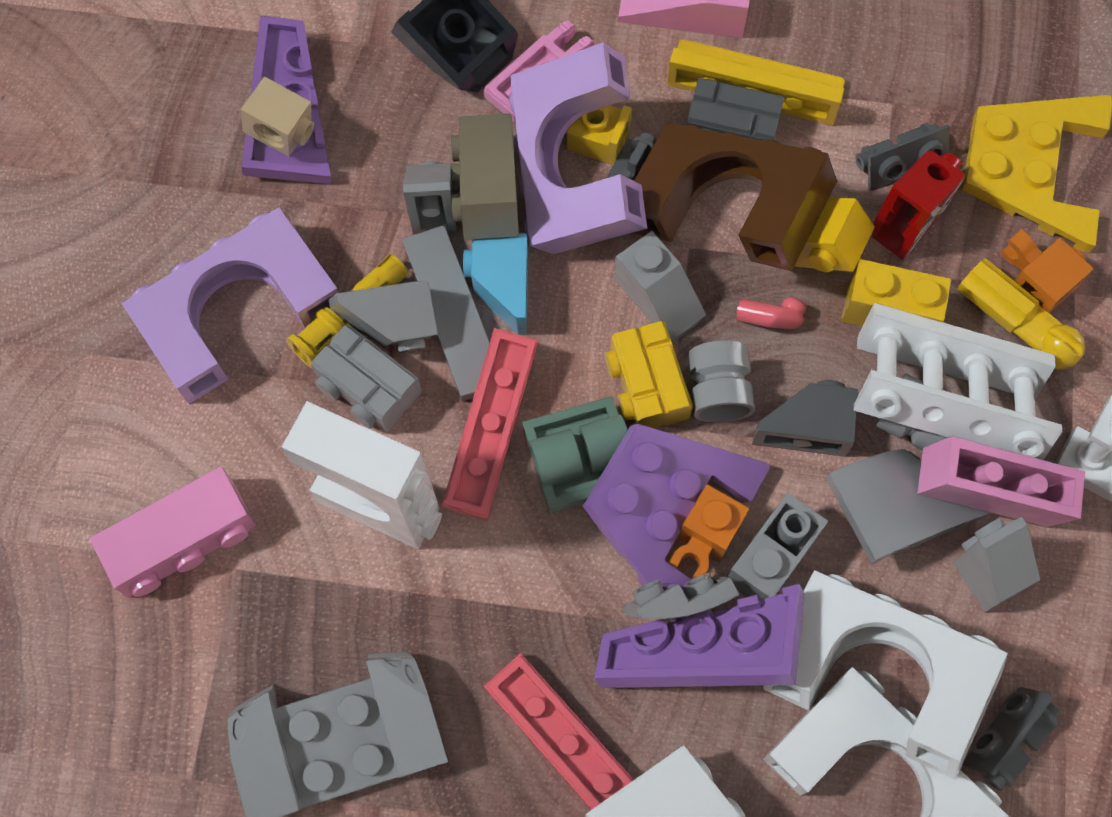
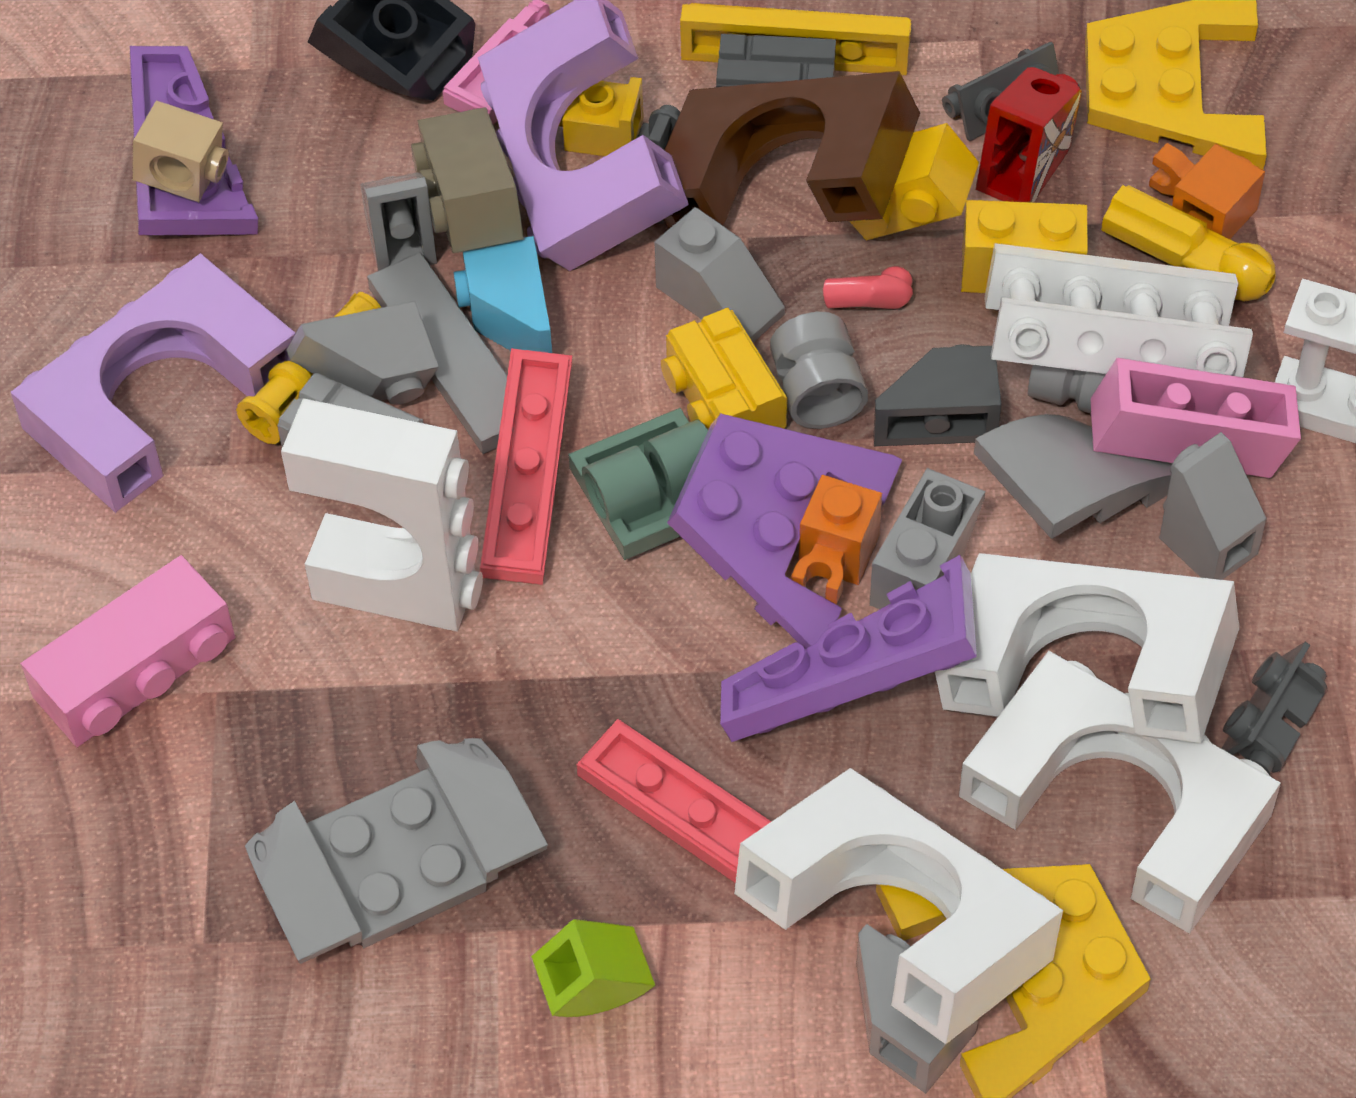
camera: 10 degrees left, 15 degrees down
light grey slope [622,573,739,619] -> none

